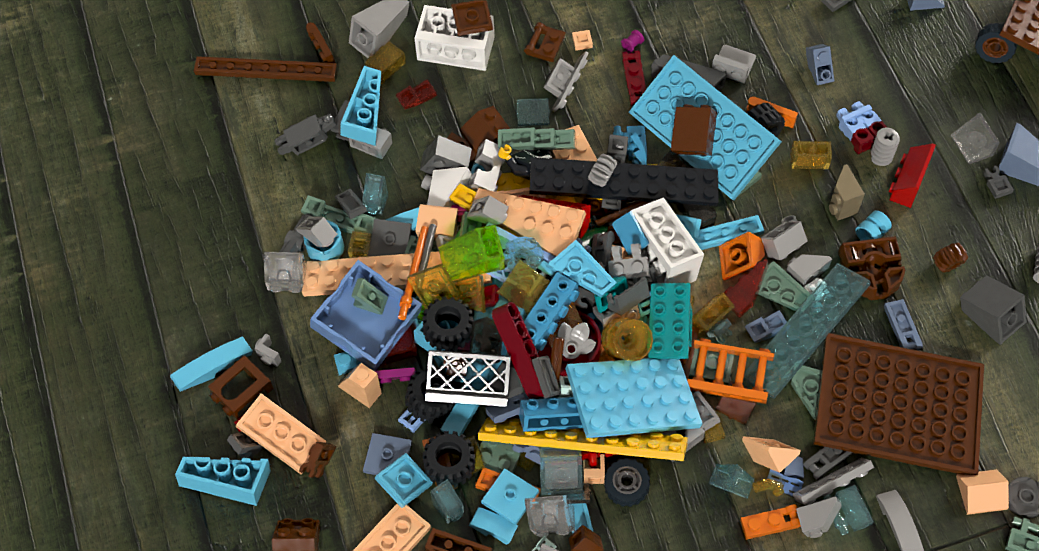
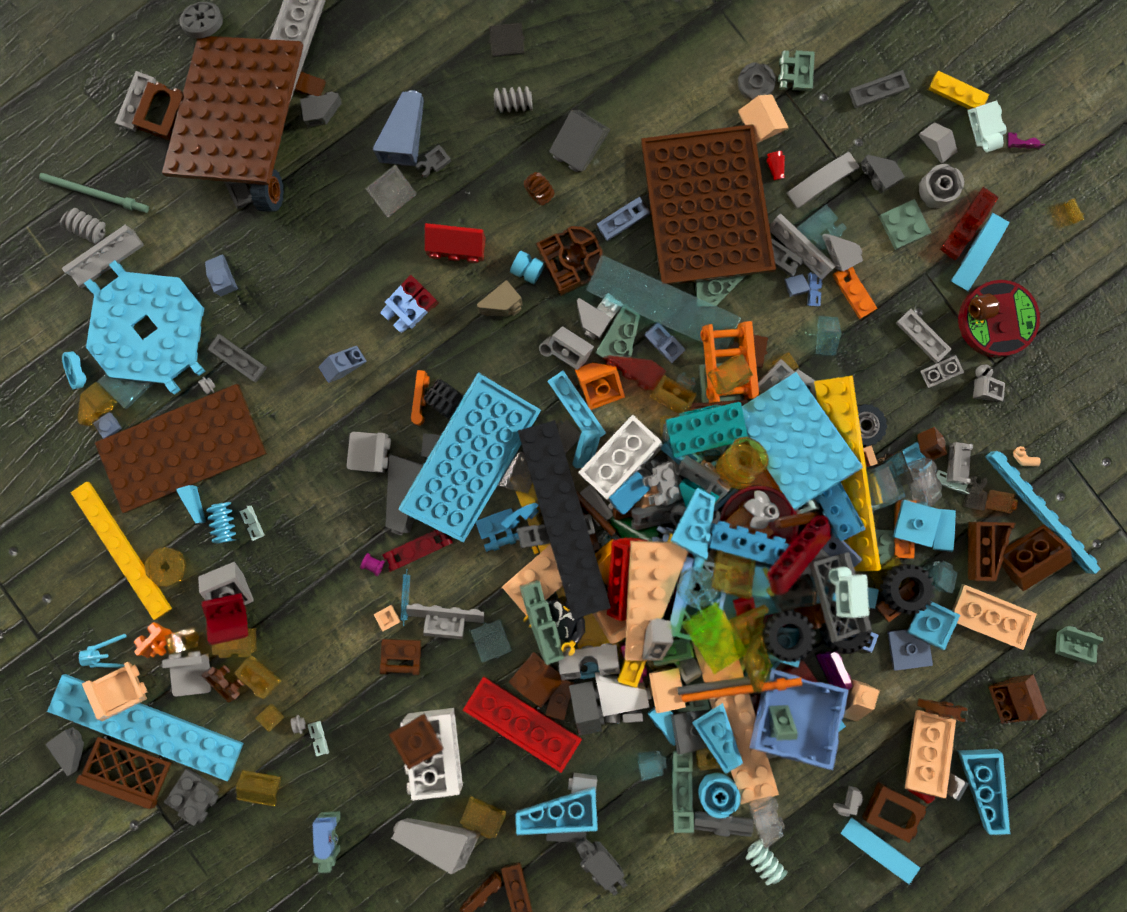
camera: 110 degrees left, 25 degrees up
light grey slope [296,216,338,247] -> none
dark grey tile [334,188,367,219] -> none
clear red slope [396,79,437,109] -> none
dark grey tile [532,355,561,399] -> none
light grey gear [588,153,617,187] -> none
reddish brown brick [671,104,717,156] -> none
light nougat slope [742,436,801,473] -> none
clear yellow arm [753,478,784,496] -> none
clear yellow brick [790,141,832,169] -> none
light grey piece [871,128,900,166] -> none
none -> medium azure piece [400,571,410,626]
none -> red plate [463,676,582,773]
none -> light grey plate [622,710,643,723]
none -> medium azure wing [692,703,743,774]
none -> clear yellow brick [707,354,753,396]
none -> light aqua piece [745,839,788,885]
none -> red cone [766,151,785,180]
none -> light aqua hinge [829,567,869,618]

